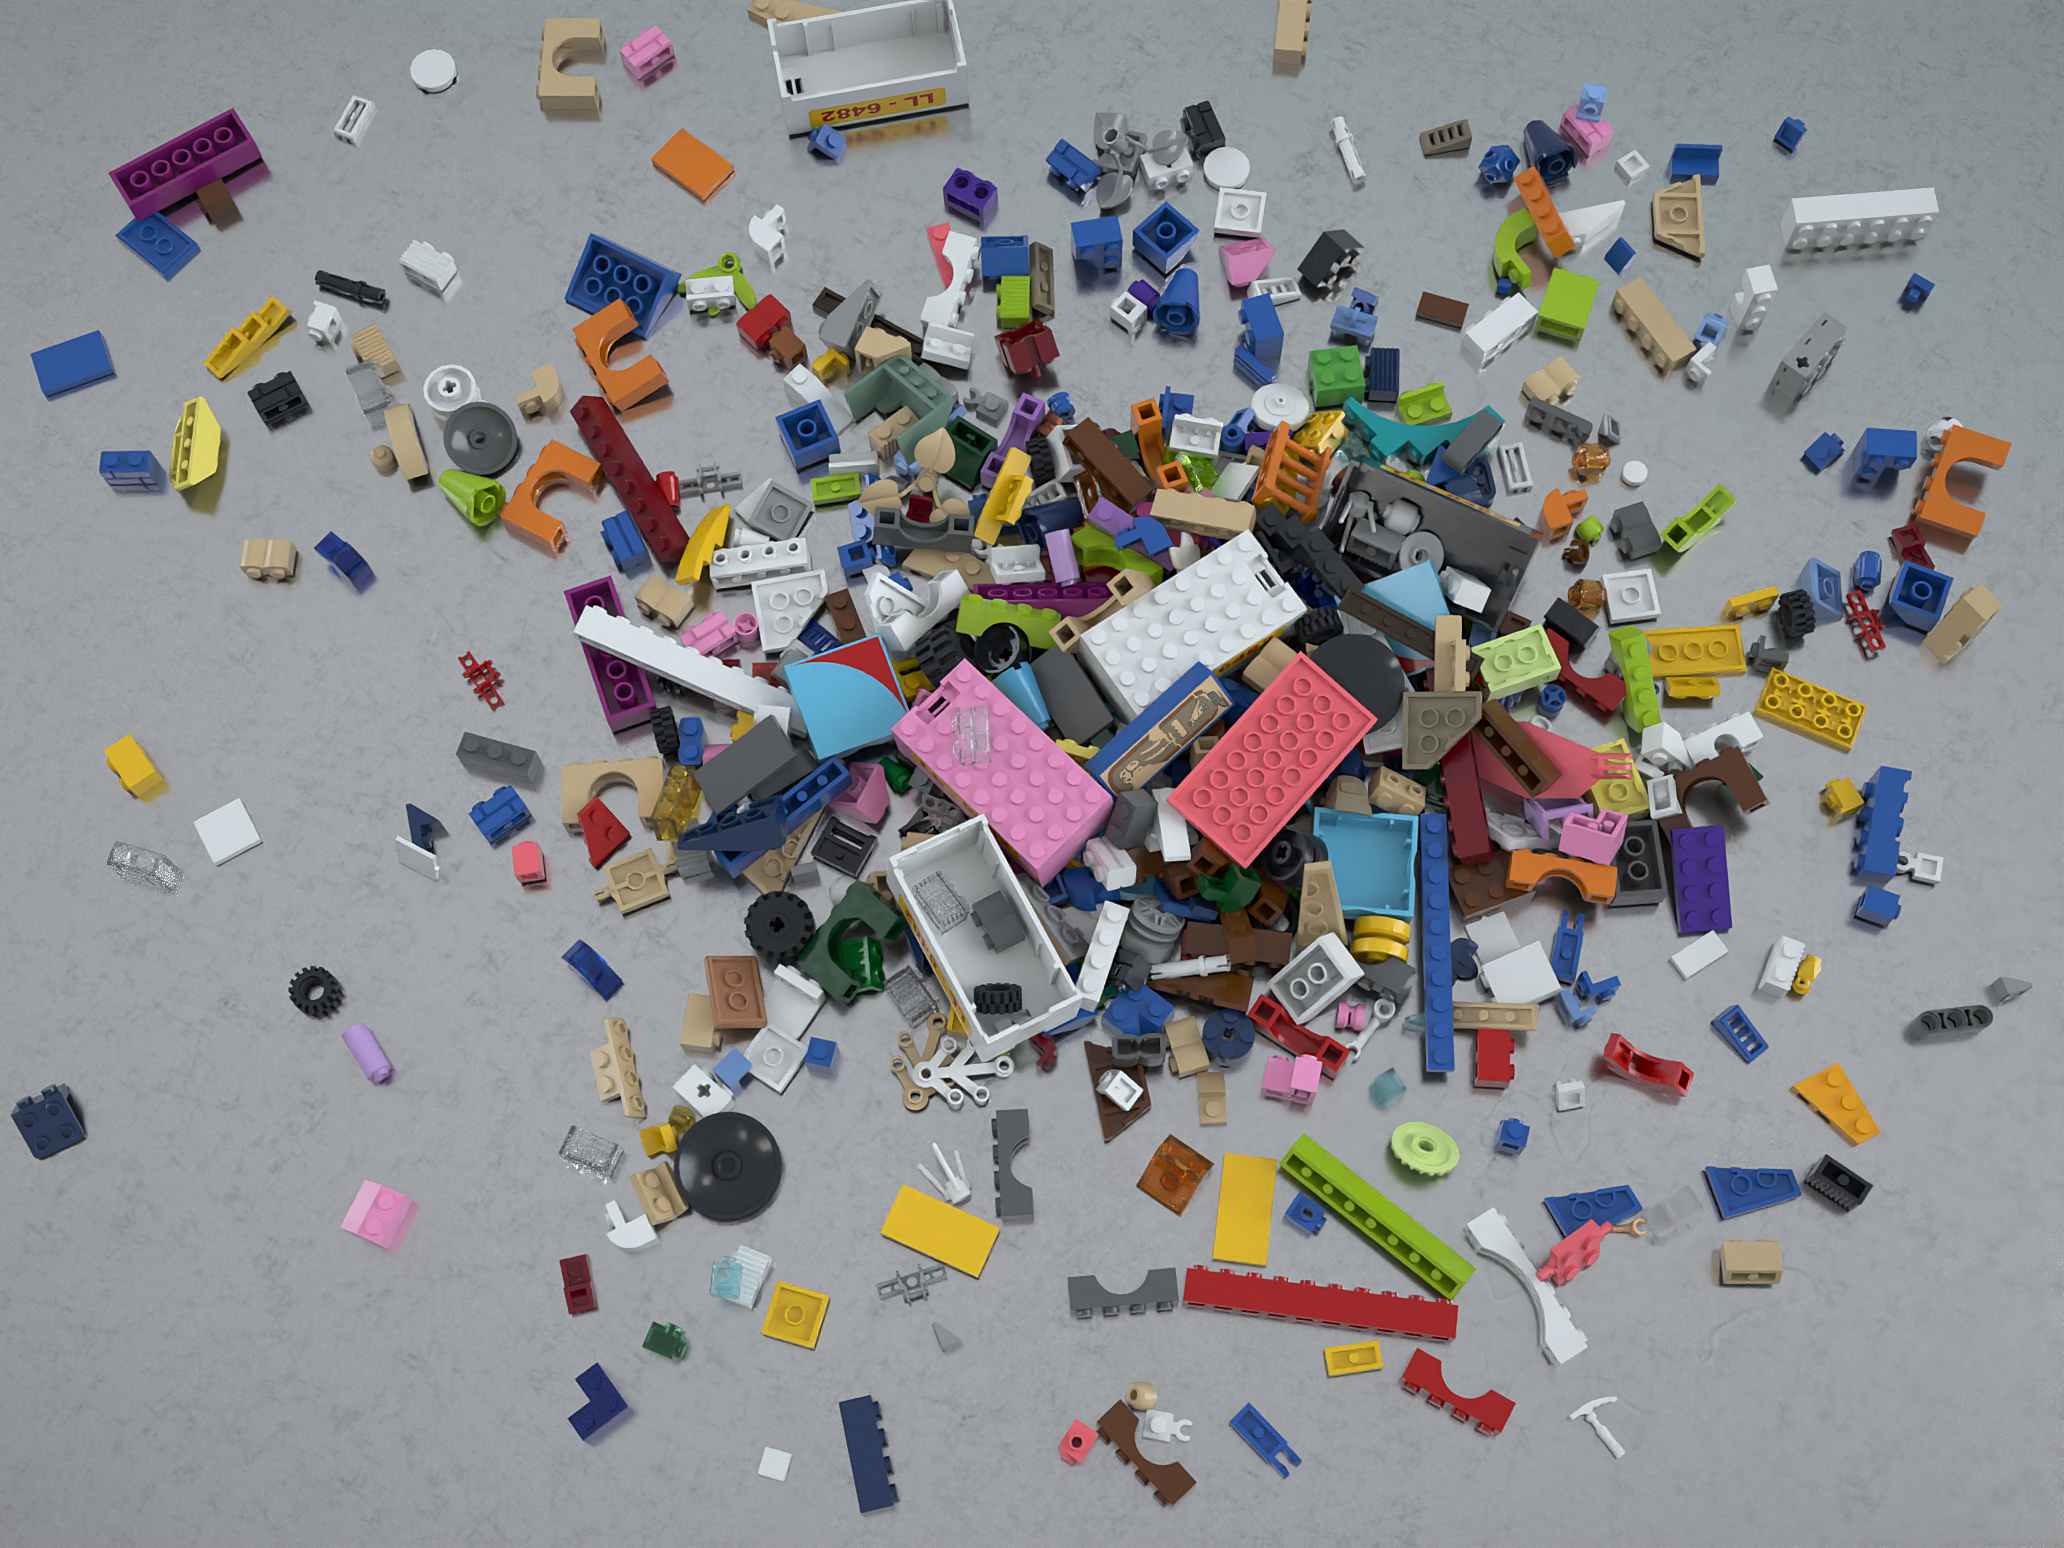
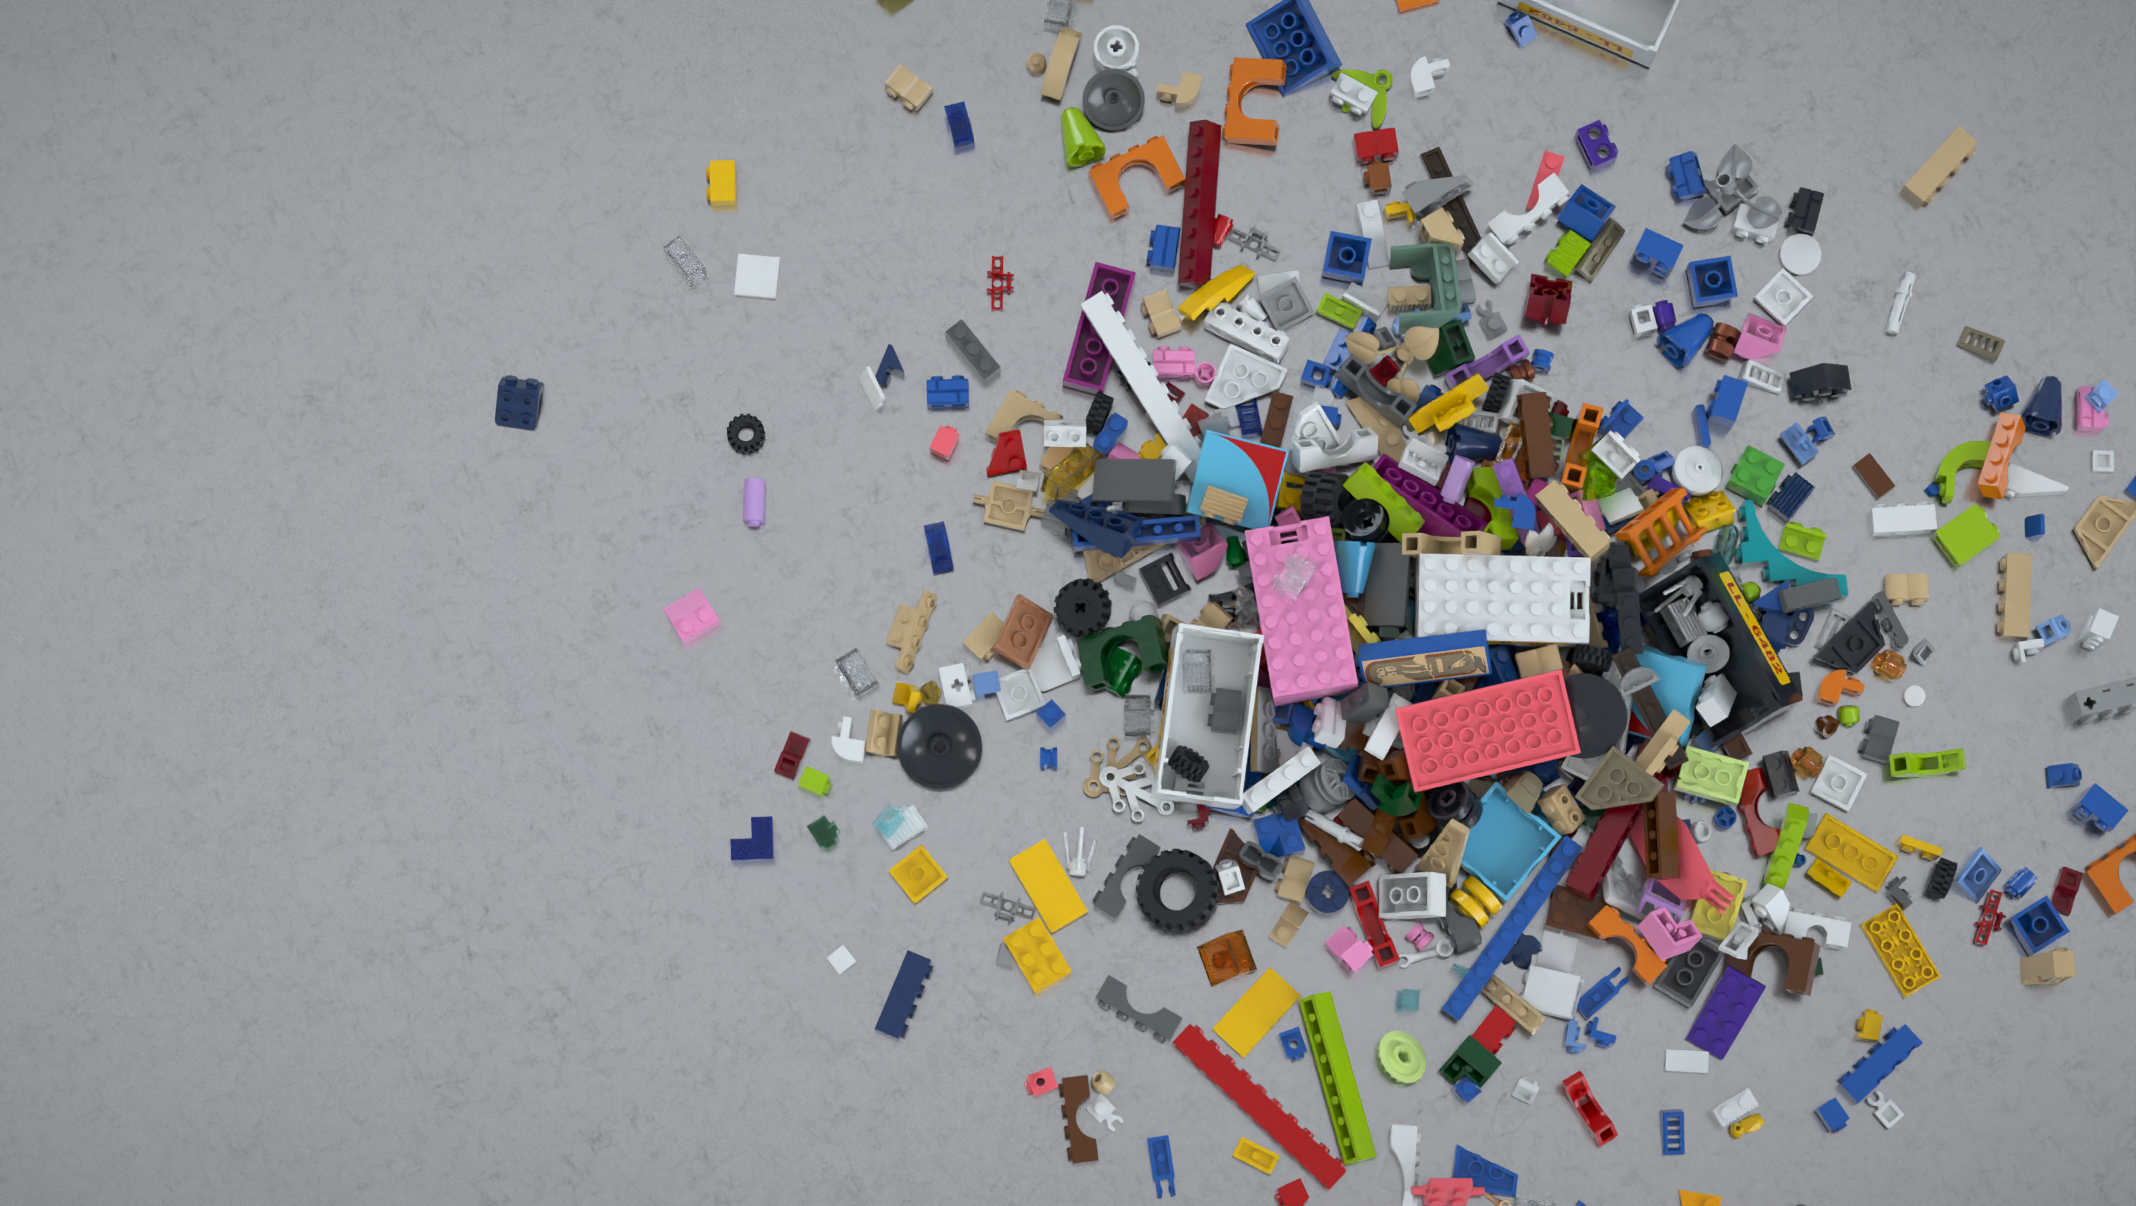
camera: 30 degrees right, 10 degrees up
none -> lime brick [798,766,832,798]
none -> yellow brick [1003,917,1072,996]
none -> white tile [1016,470,1041,492]
none -> blue wheel [1040,747,1057,768]
none -> white brick [1044,420,1086,447]
none -> black tyre [1136,849,1221,932]
none -> tan brick [1199,485,1248,526]
none -> dark green brick [1439,1035,1502,1088]
none -> light grey tile [1620,667,1661,698]
none -> copper wheel [1705,322,1741,361]
none -> black wing [1813,601,1886,674]

